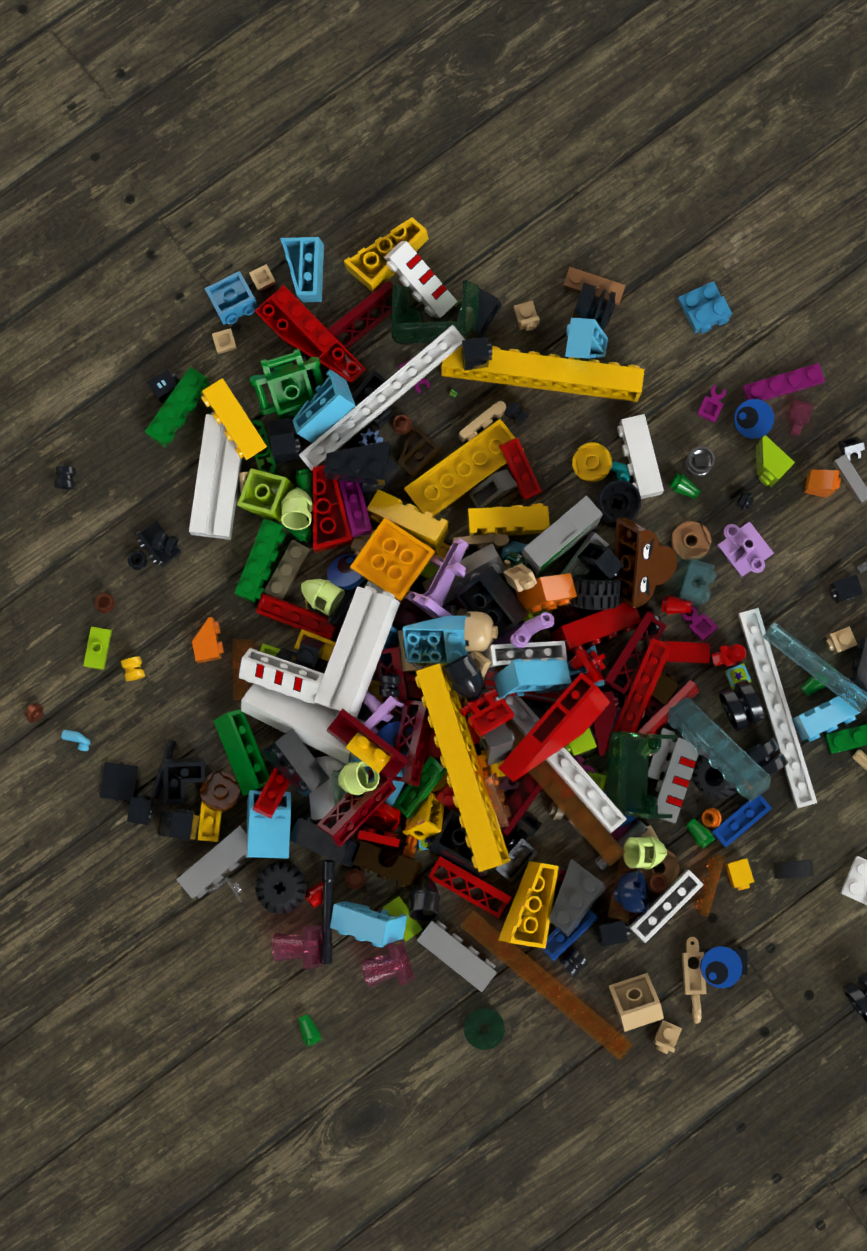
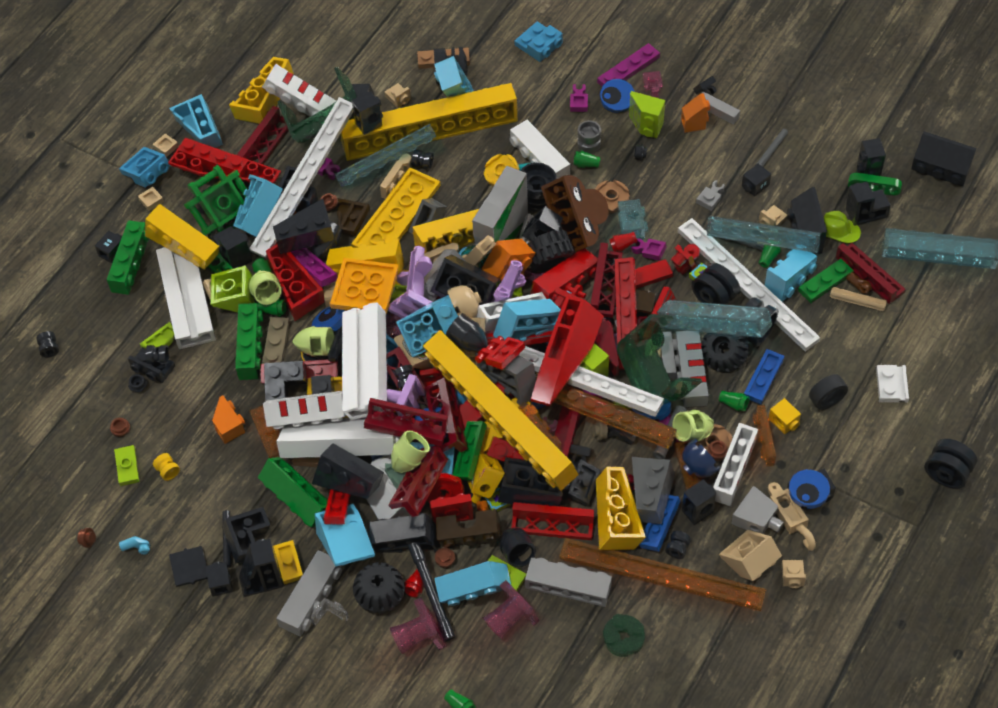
camera: 20 degrees left, 25 degrees down
reddish brown tile [200,772,241,811] -> none
yellow plate [346,732,391,774] -> none
red tile [499,437,542,500] -> none
orange plate [702,808,721,828] -> none
lavender piece [717,521,774,578] -> none
none -> lime plate [140,322,175,349]
none -> brick [264,361,307,402]
none -> clear light blue plate [335,124,436,187]
none -> light grey plate [696,180,724,211]
none -> light grey torso [731,486,784,534]

